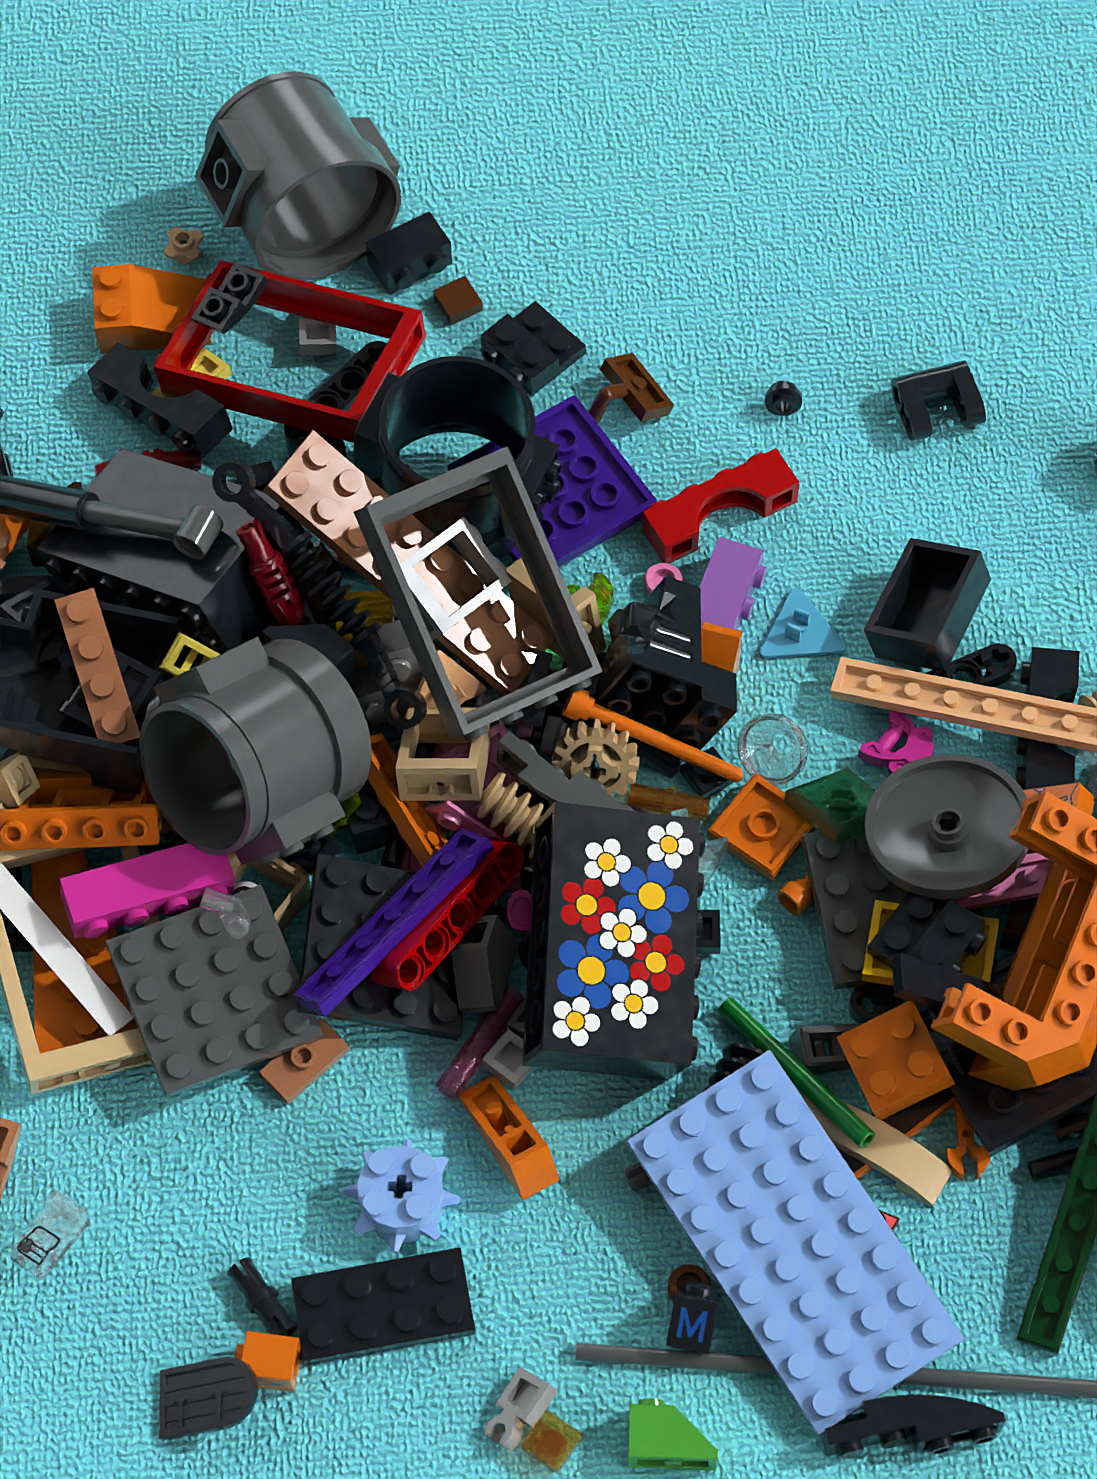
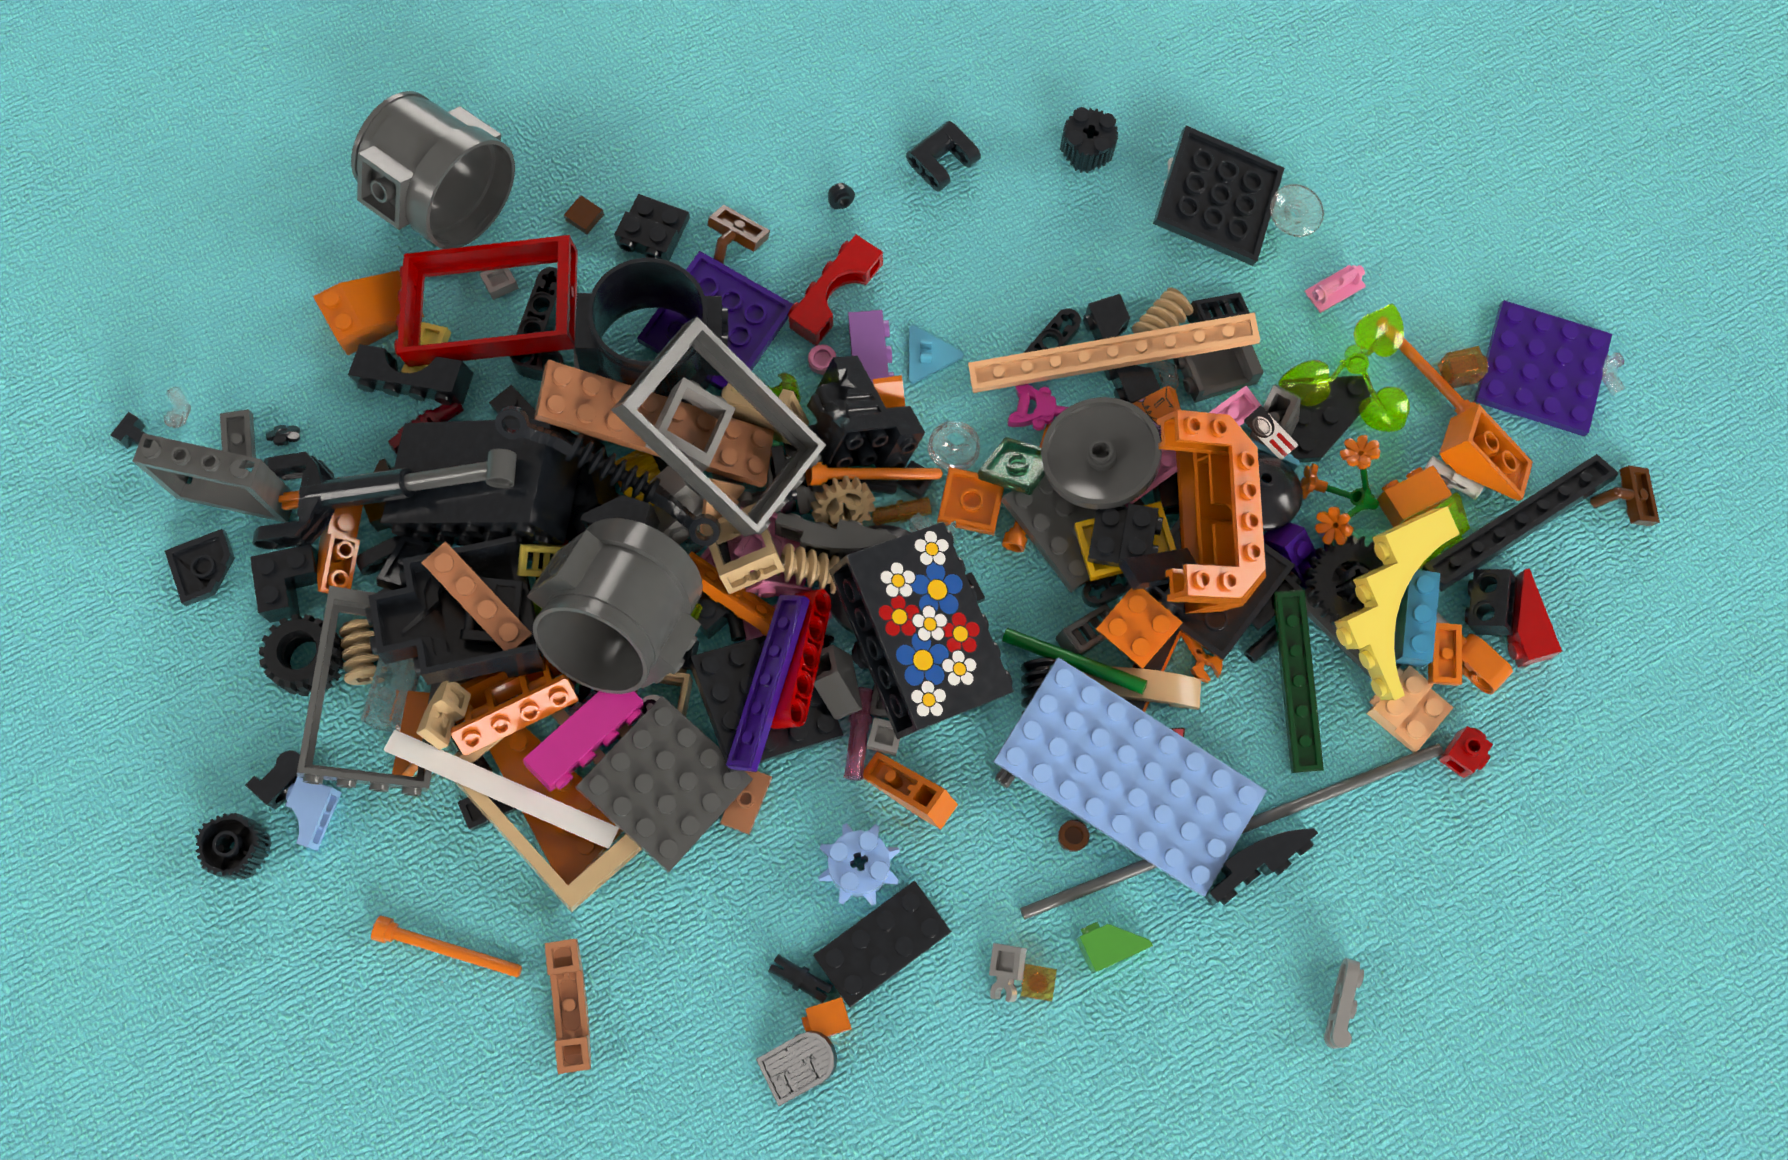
camera: 30 degrees left, 10 degrees up
clear leg [11,1188,91,1279] -> none
tan plate [164,227,204,263] -> none
black slope [191,262,269,334] -> none
clear arm [200,888,252,939] -> none
dark red hinge [236,520,306,626] -> none
black brick [365,211,453,295] -> none
dark pink piece [506,889,531,932] -> none
black brick [666,1282,721,1354] -> none
black piece [864,538,991,672] -> none

